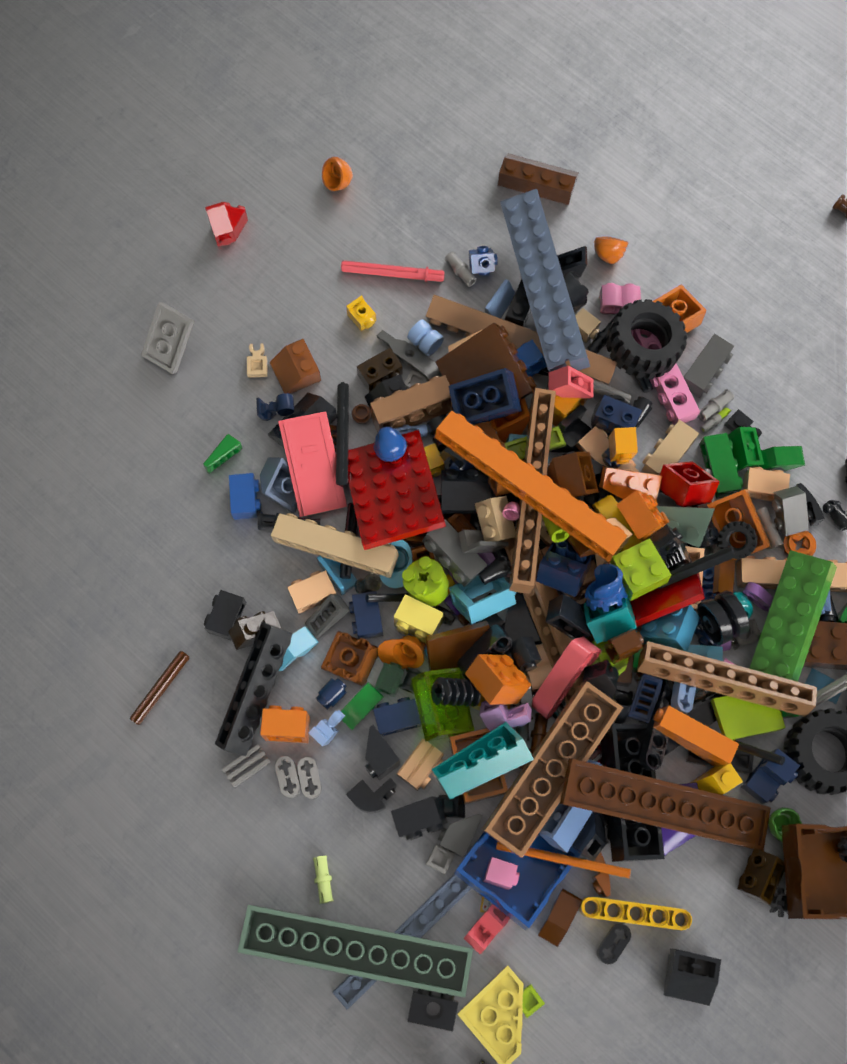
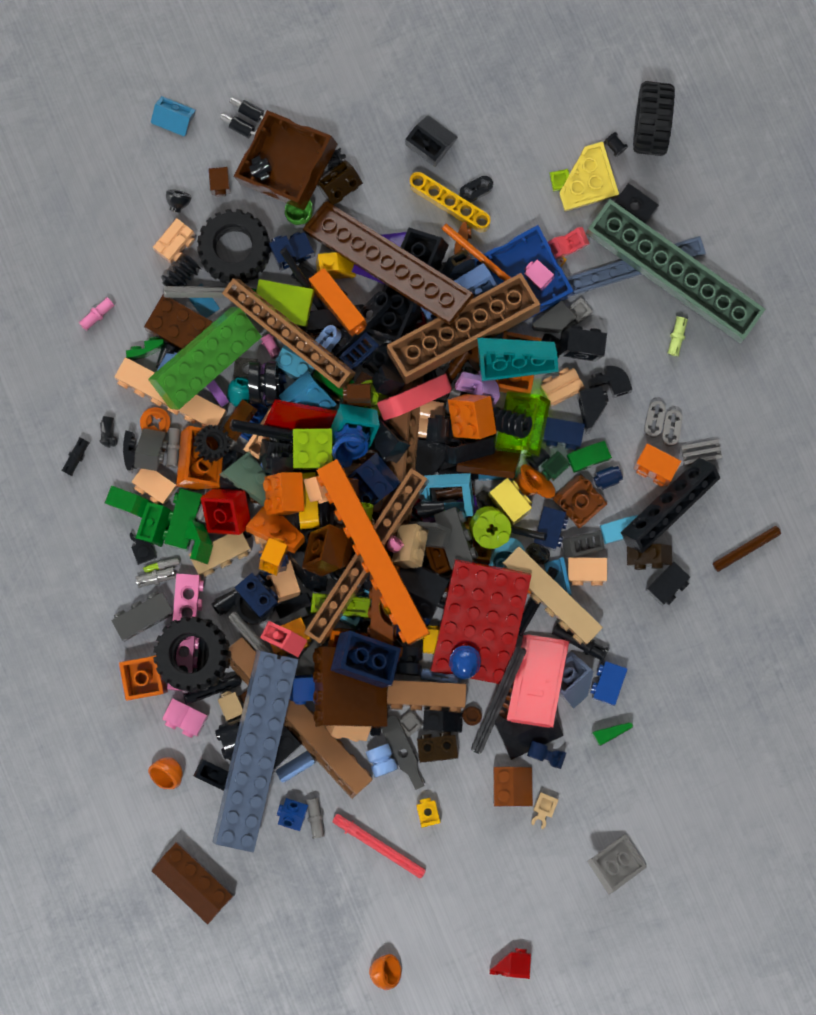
camera: 150 degrees left, 10 degrees up
light blue piece [309,710,345,746] -> none
reddish brown slope [538,888,582,947] -> none
none -> green slope [184,519,213,564]

